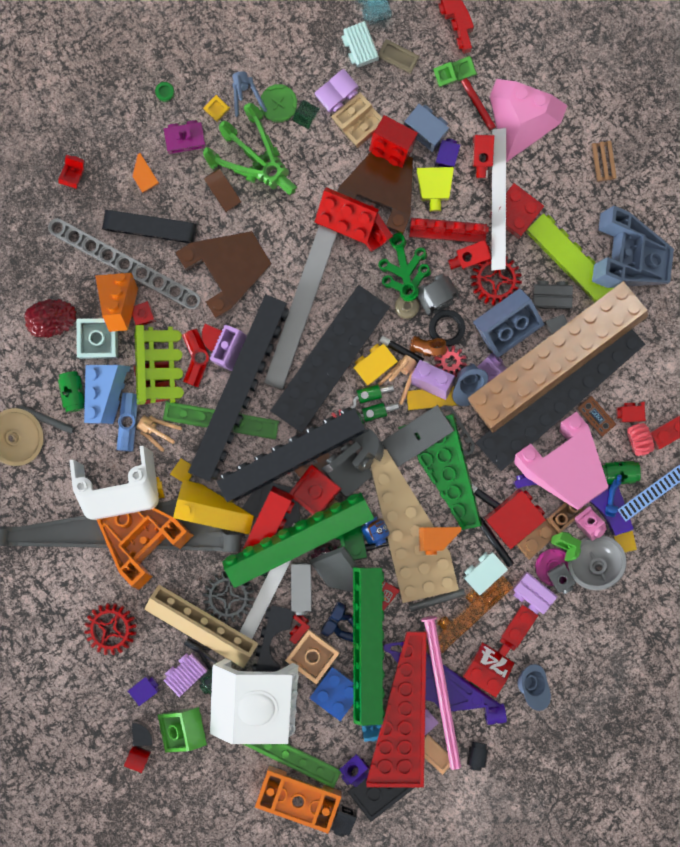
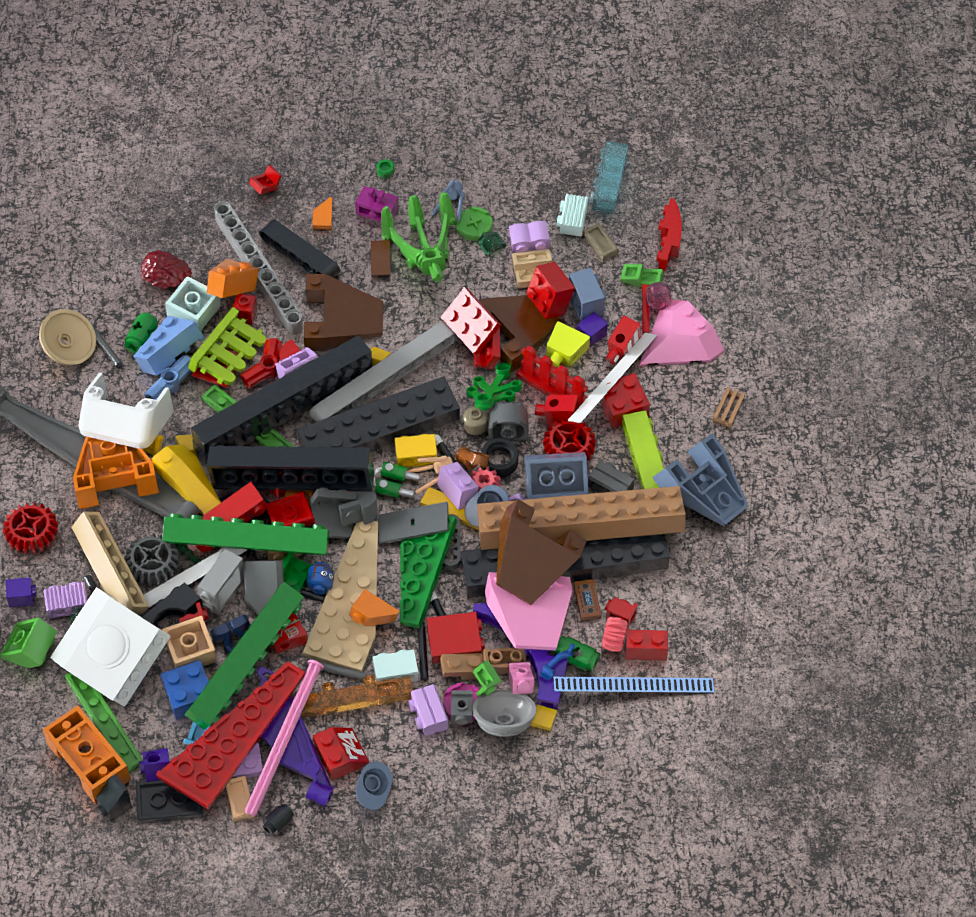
camera: 30 degrees right, 30 degrees down
light nougat plant [137,415,182,452] -> none
yellow tile [203,95,230,122] -> none
red hinge [498,605,539,656] -> none
none -> yellow slope [370,346,391,366]
none -> reddish brown wedge [496,499,587,605]
none -> clear pink head [646,282,672,311]

